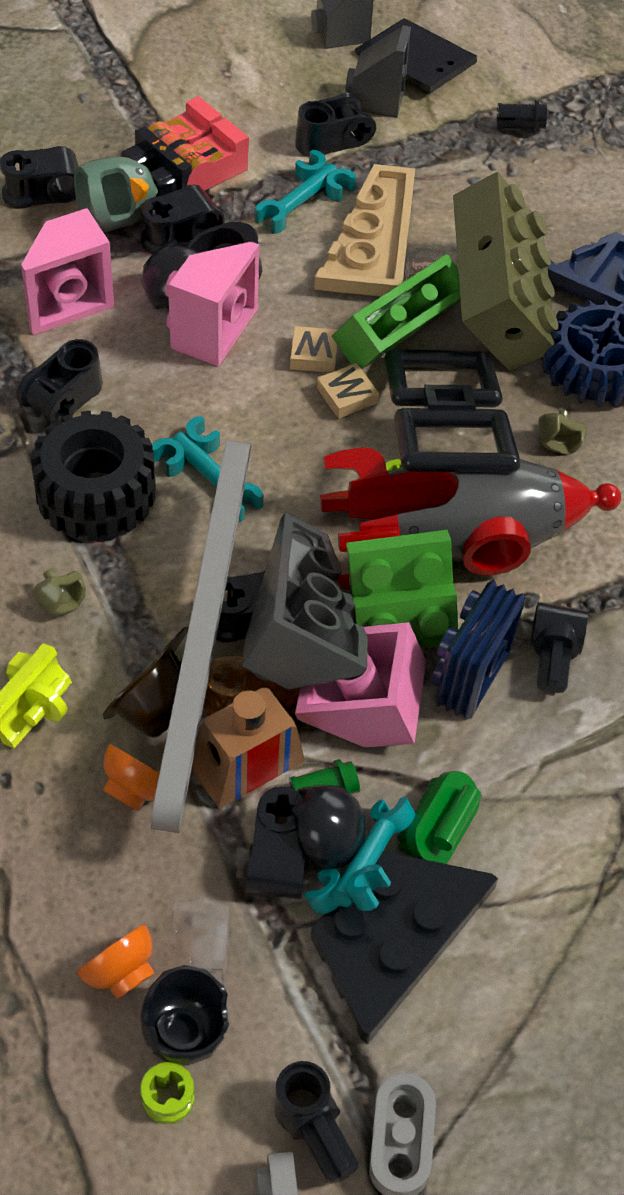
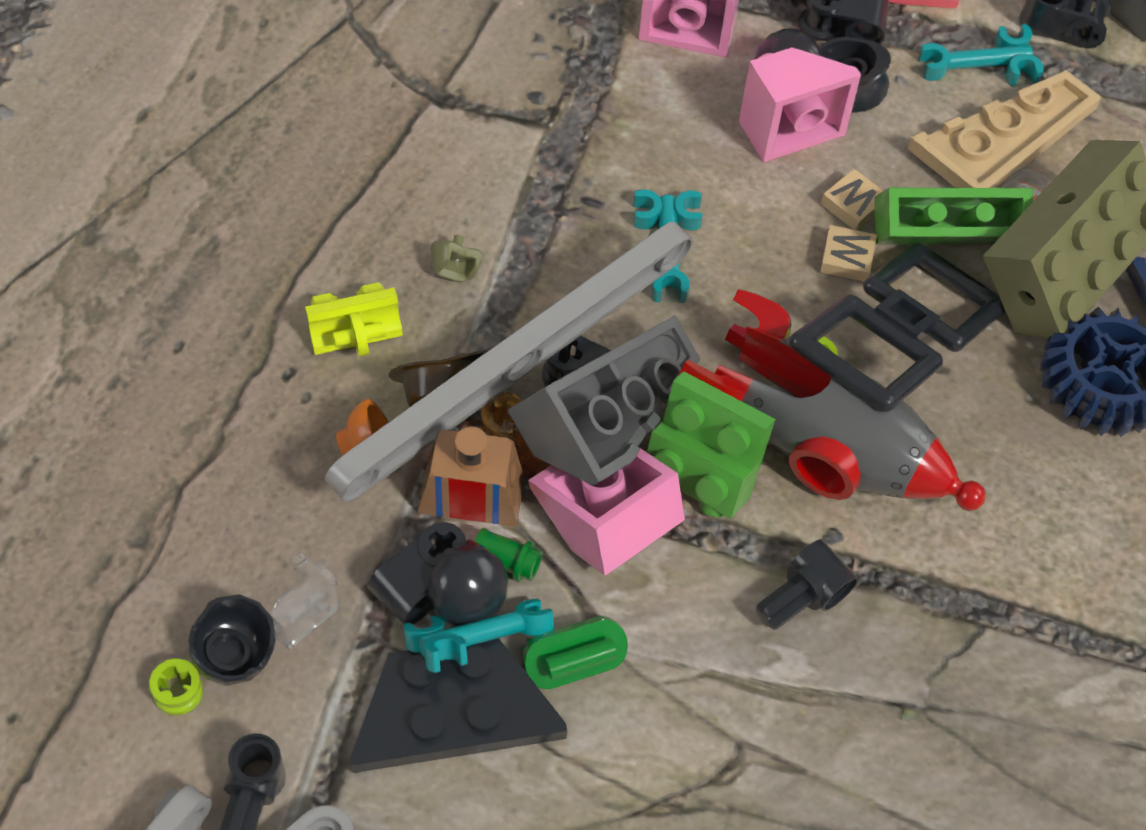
camera: 40 degrees right, 5 degrees up
black piece [16,339,103,425] -> none
black tyre [31,410,156,541] -> none
orange piece [75,924,155,1000] -> none
dark blue brick [430,580,525,720] -> none
olive piece [538,410,587,455] -> none

